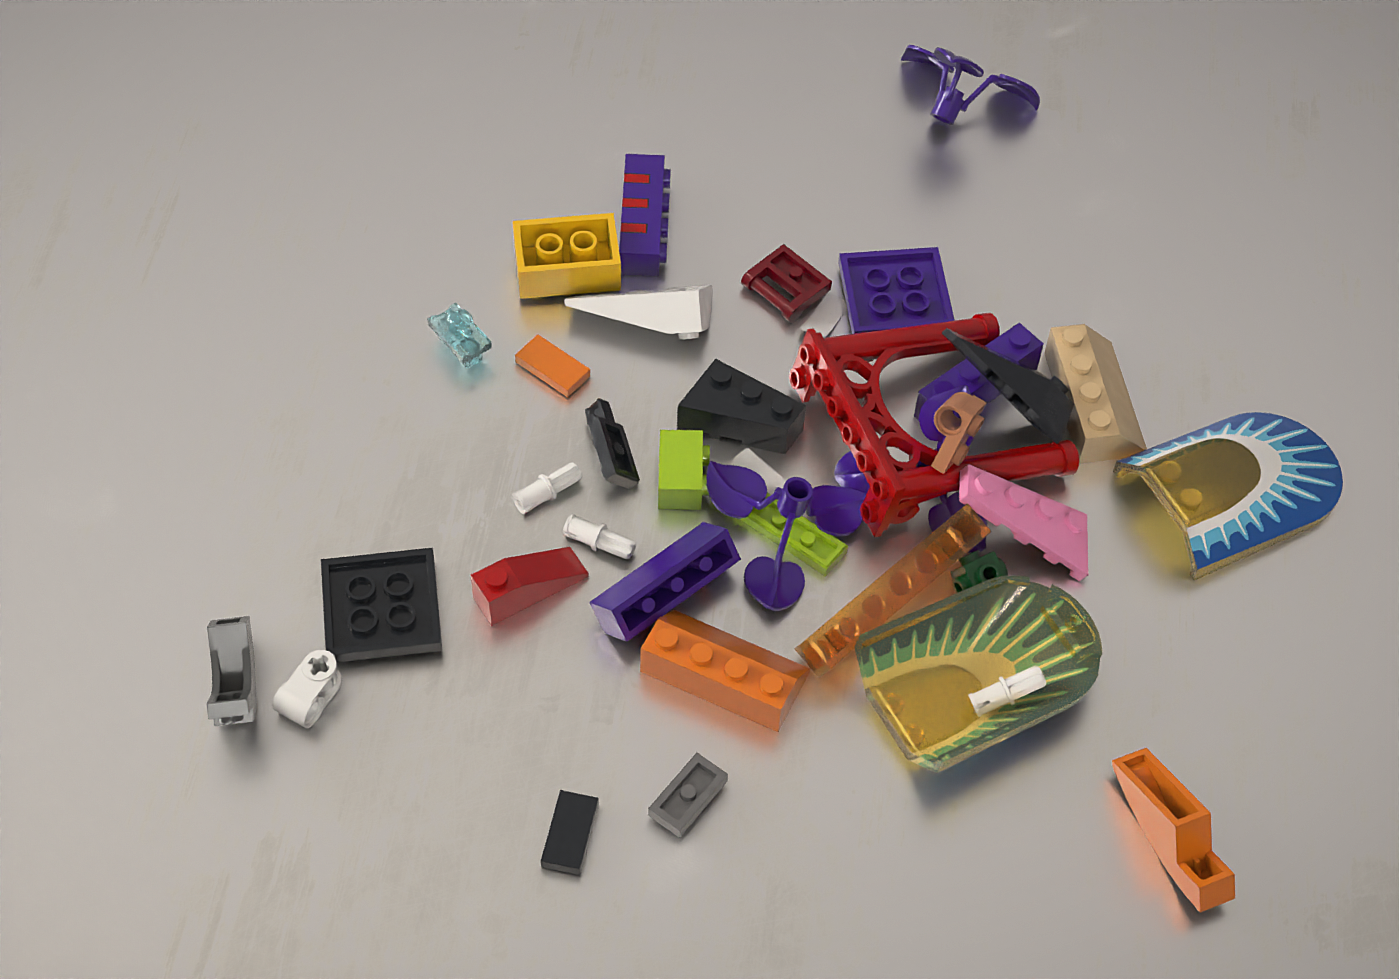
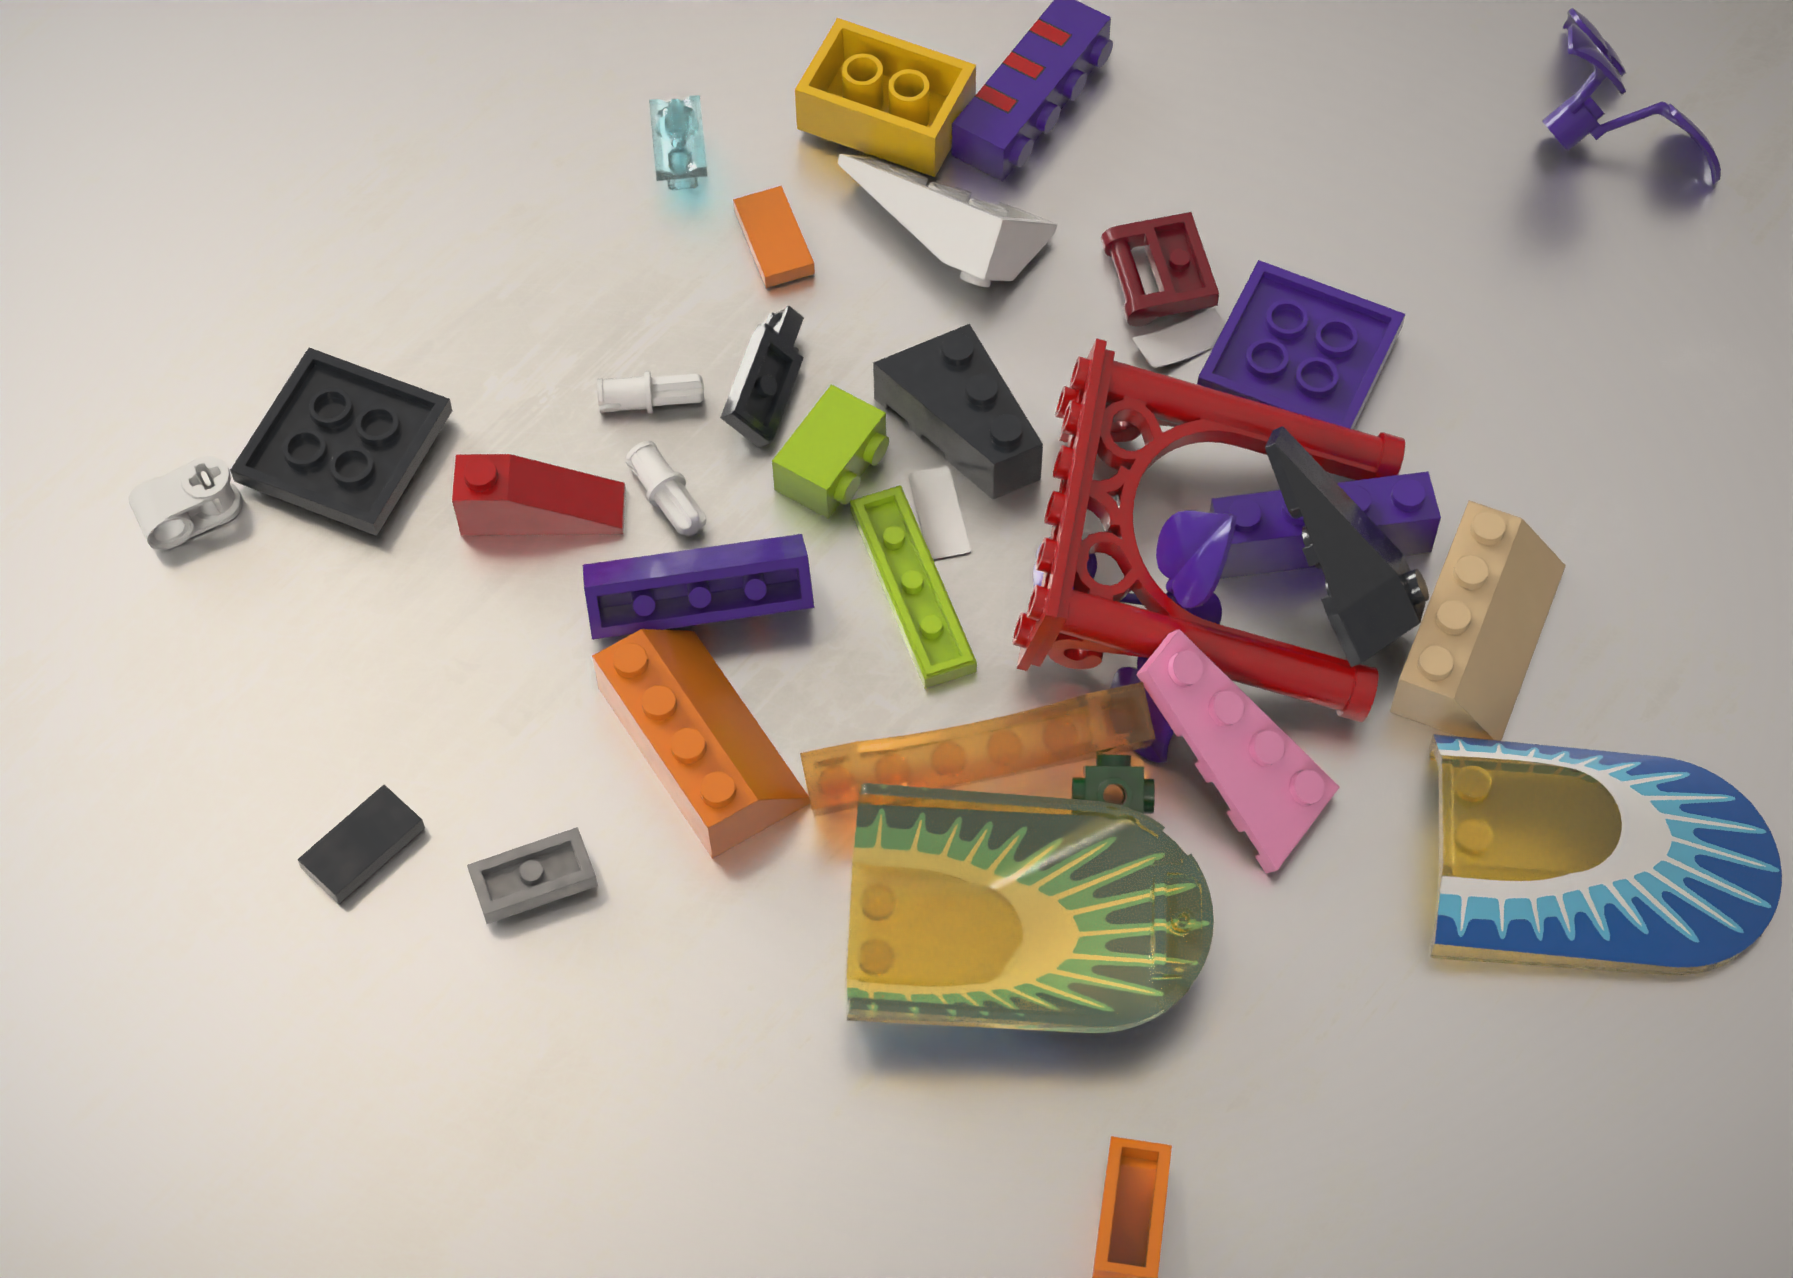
camera: 35 degrees right, 5 degrees up
arch [206,616,256,726] -> none
dark purple plant [706,461,867,611] -> none
nougat plate [931,392,986,474] -> none
white axle [968,666,1046,717] -> none

